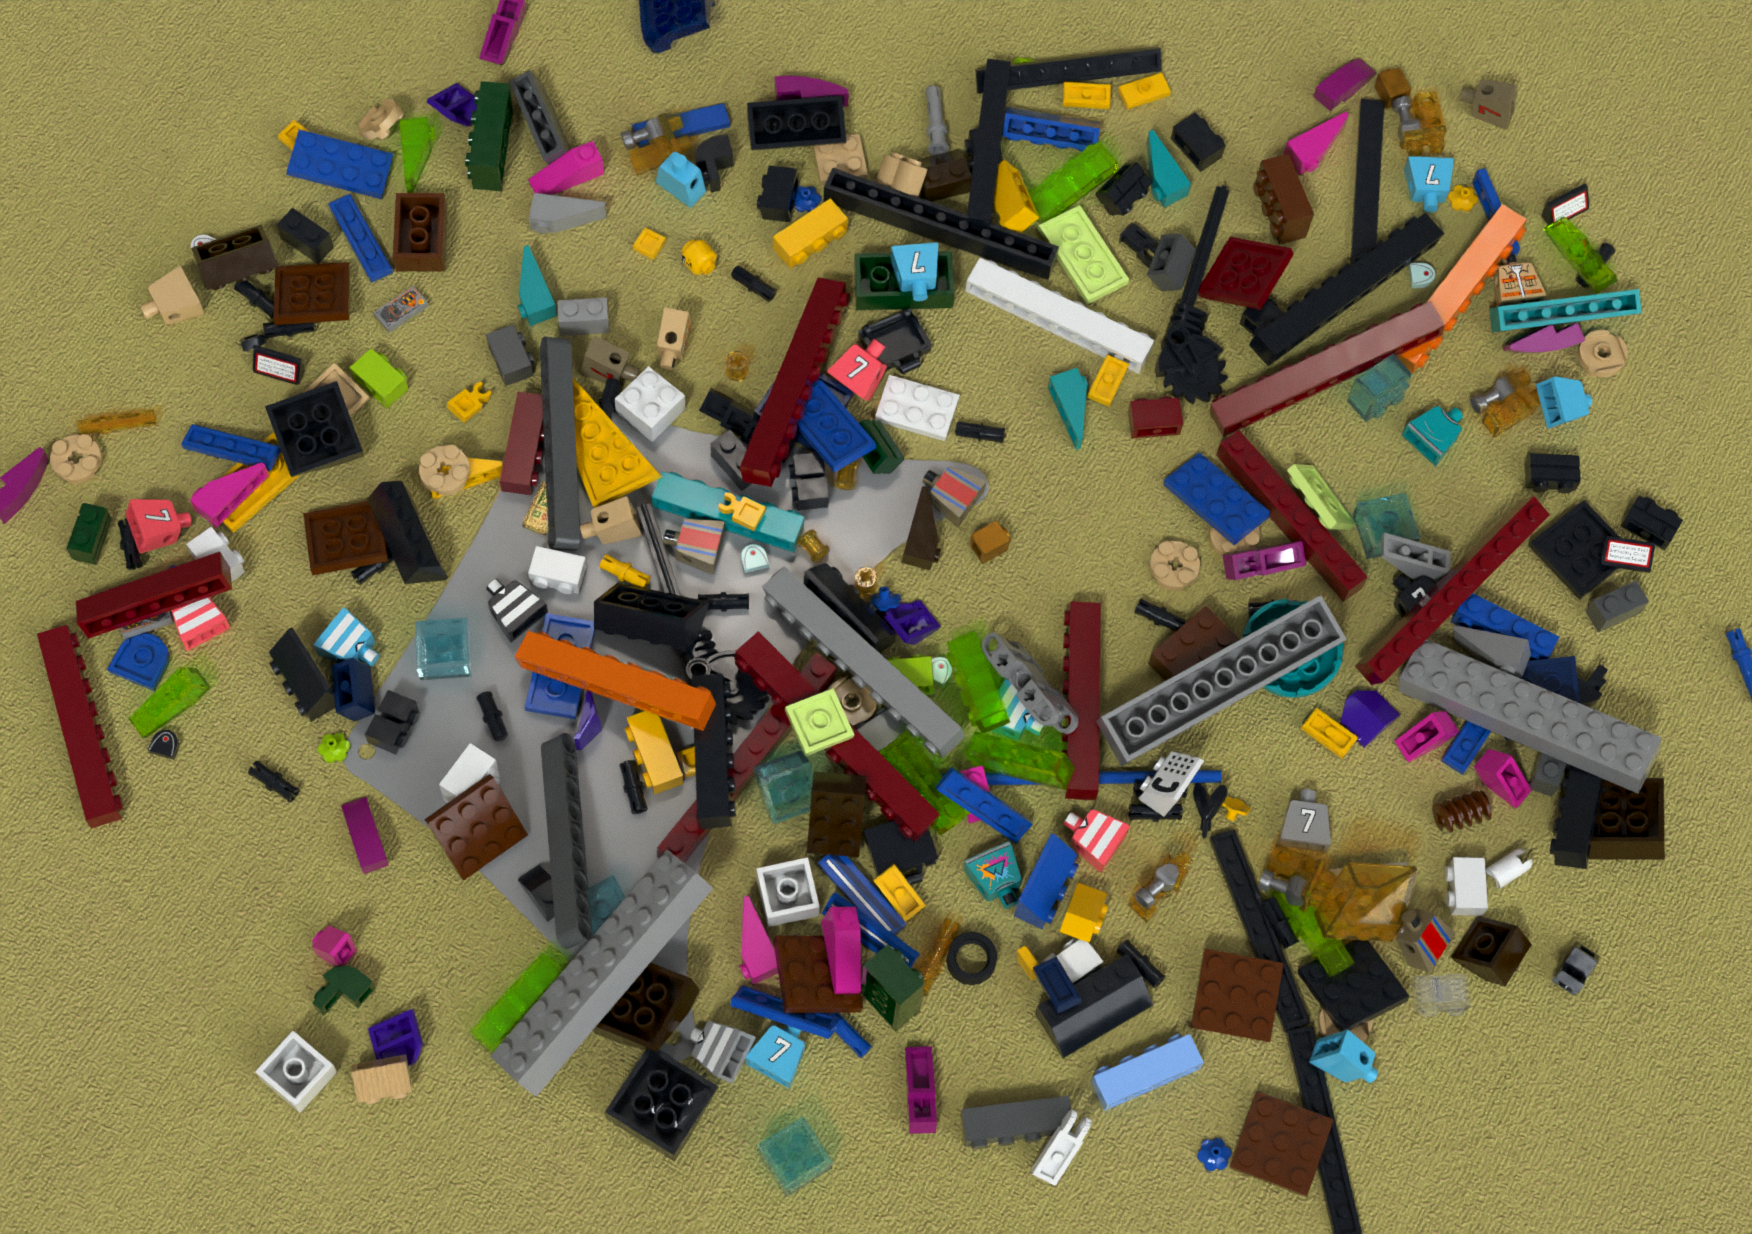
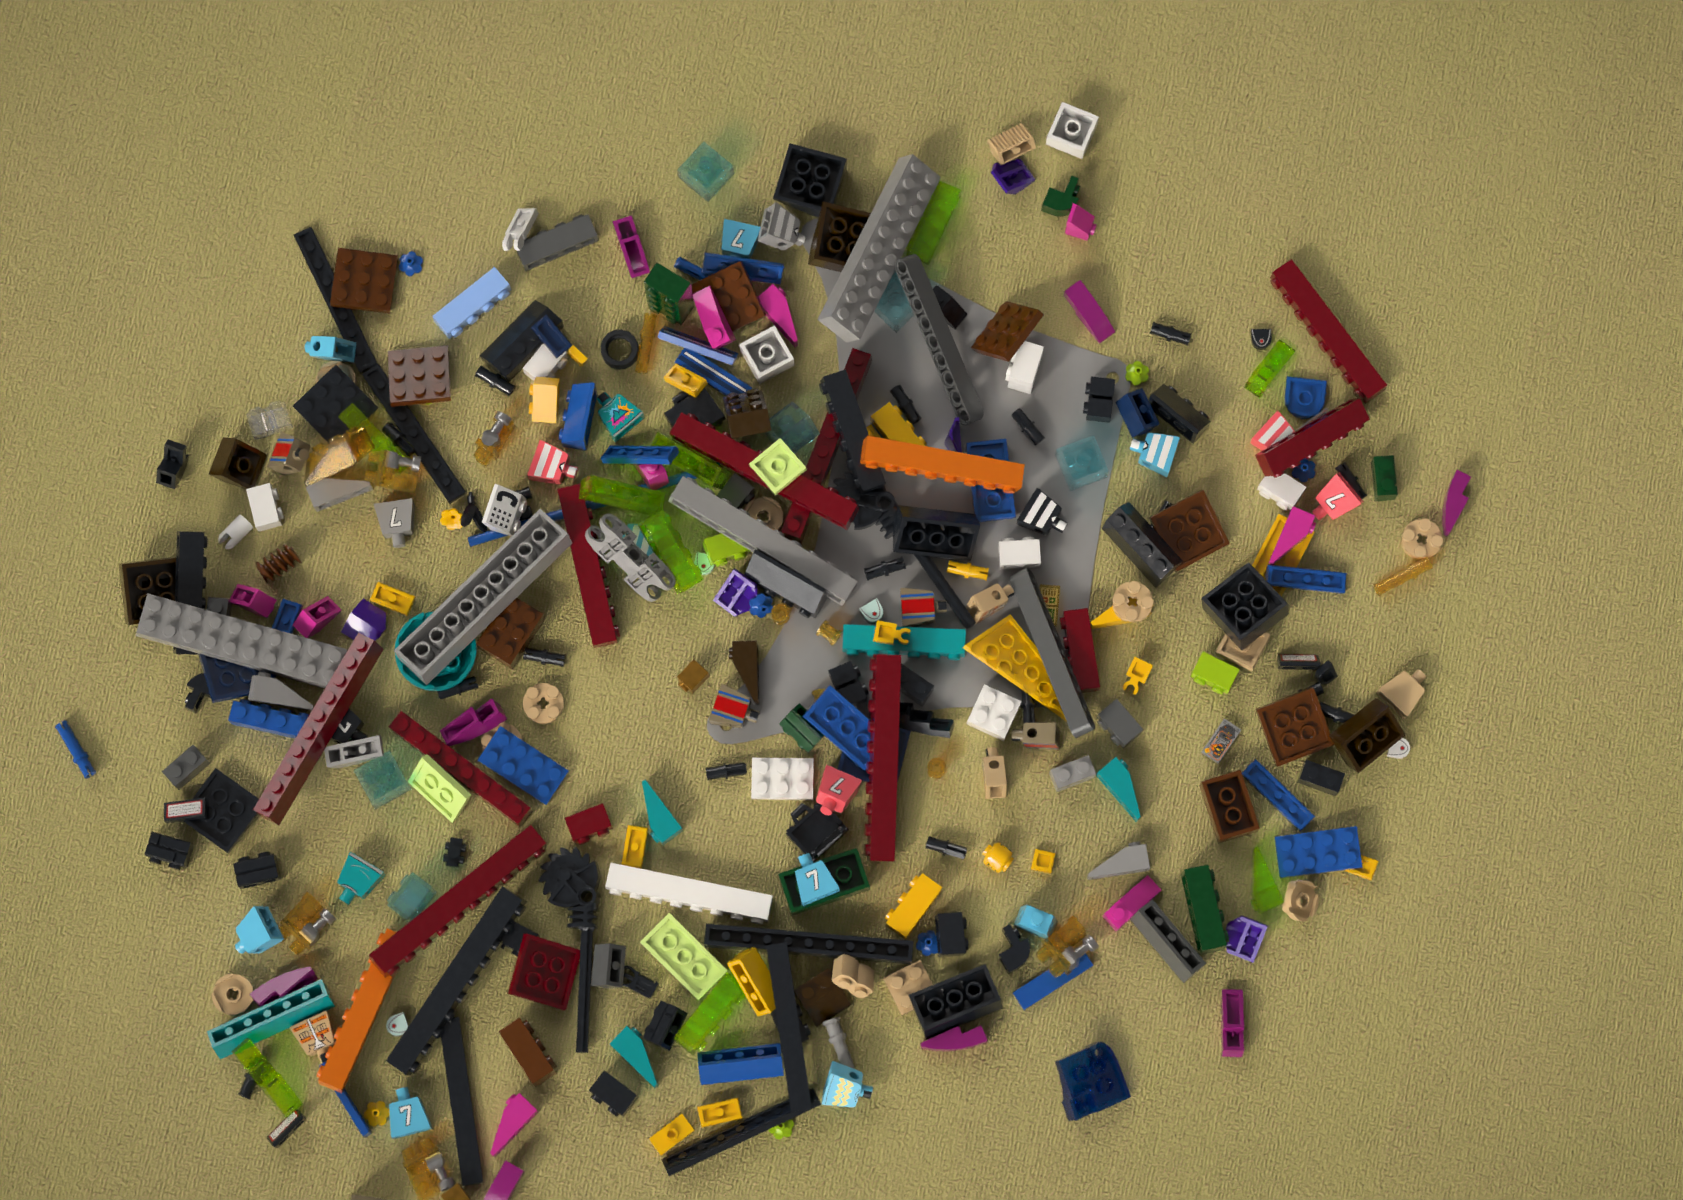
camera: 170 degrees right, 10 degrees up
none -> black piece [443,837,467,868]
none -> medium azure torso [822,1061,873,1107]

